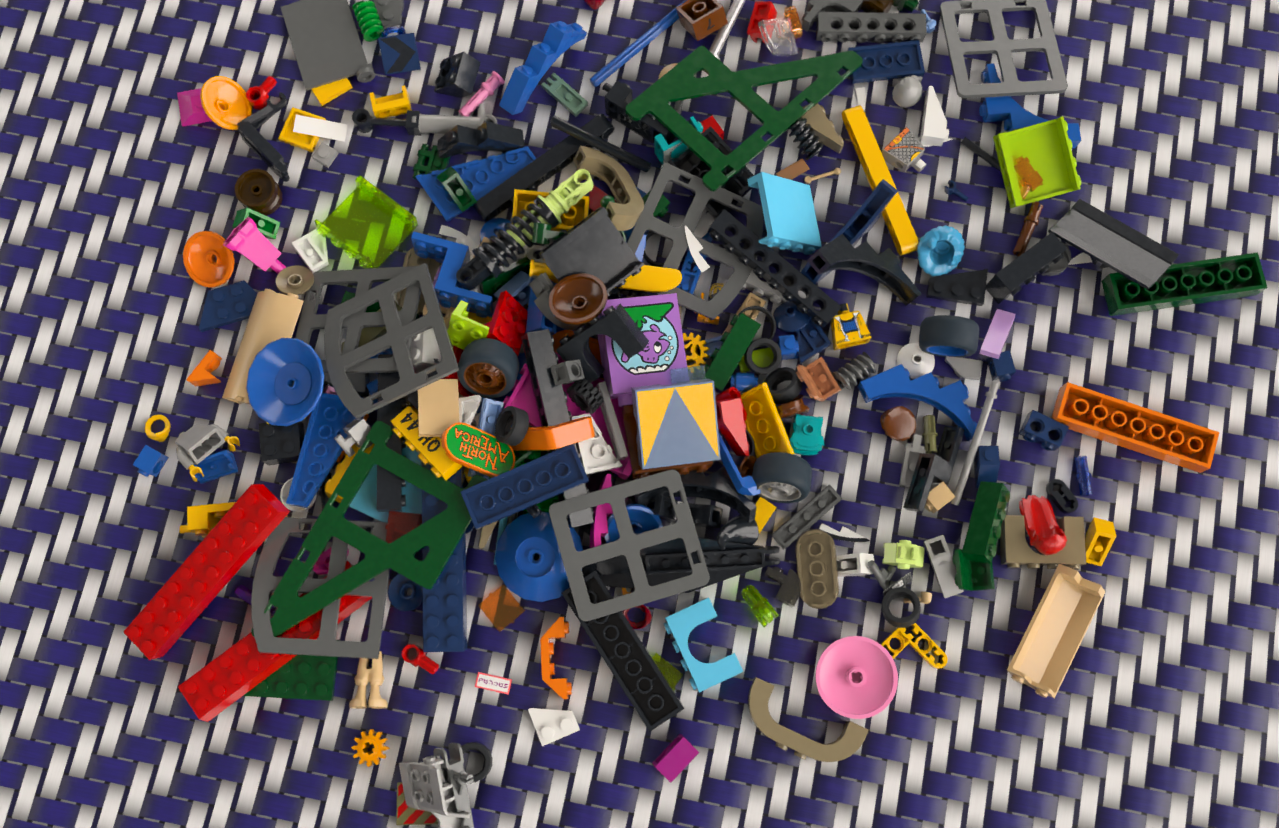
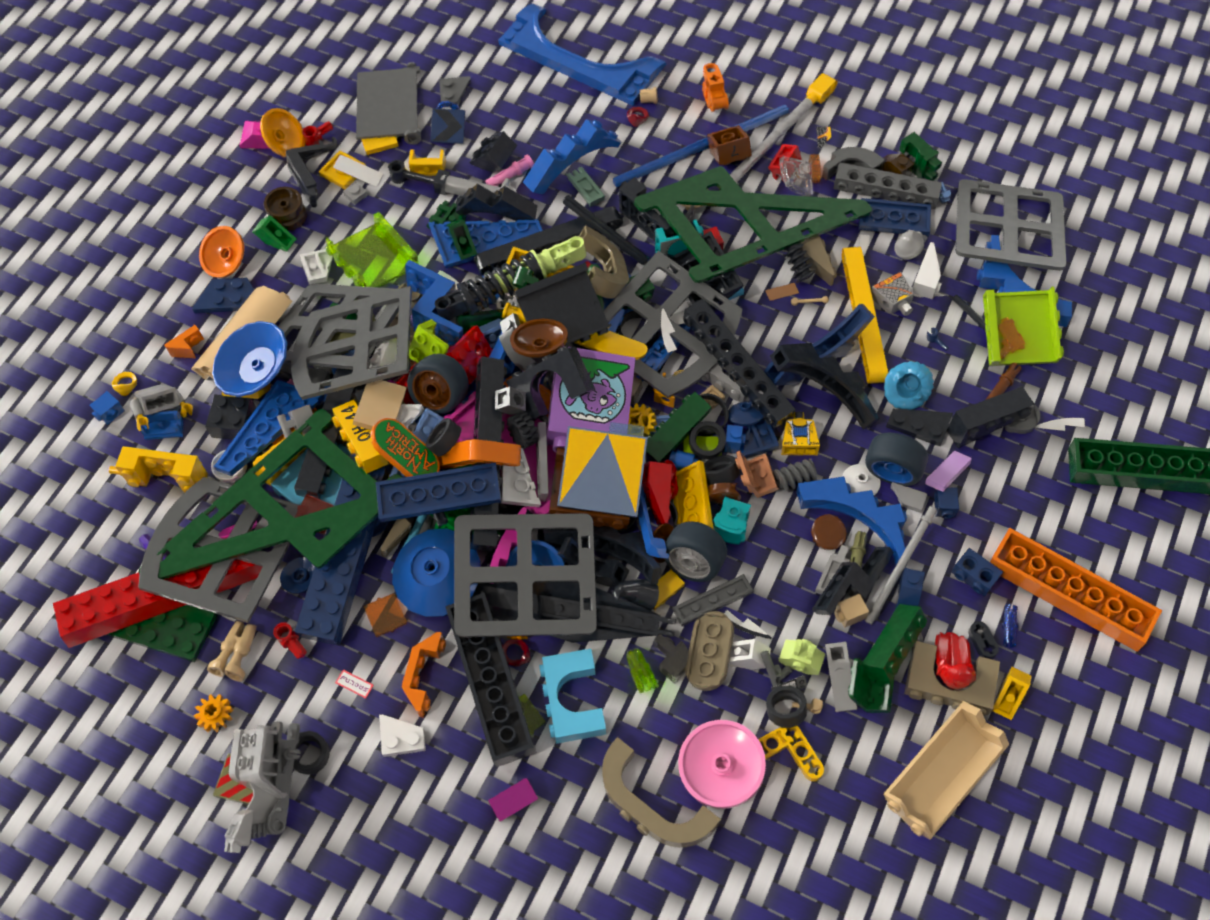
camera: 15 degrees right, 15 degrees down
red brick [124,484,290,660] -> none
piece [223,217,286,274] -> none
dark tan dish [276,265,314,295] -> none
green piece [352,1,384,42] -> none
medium azure panel [748,172,822,255] -> none
hinge [1048,199,1179,290] -> none

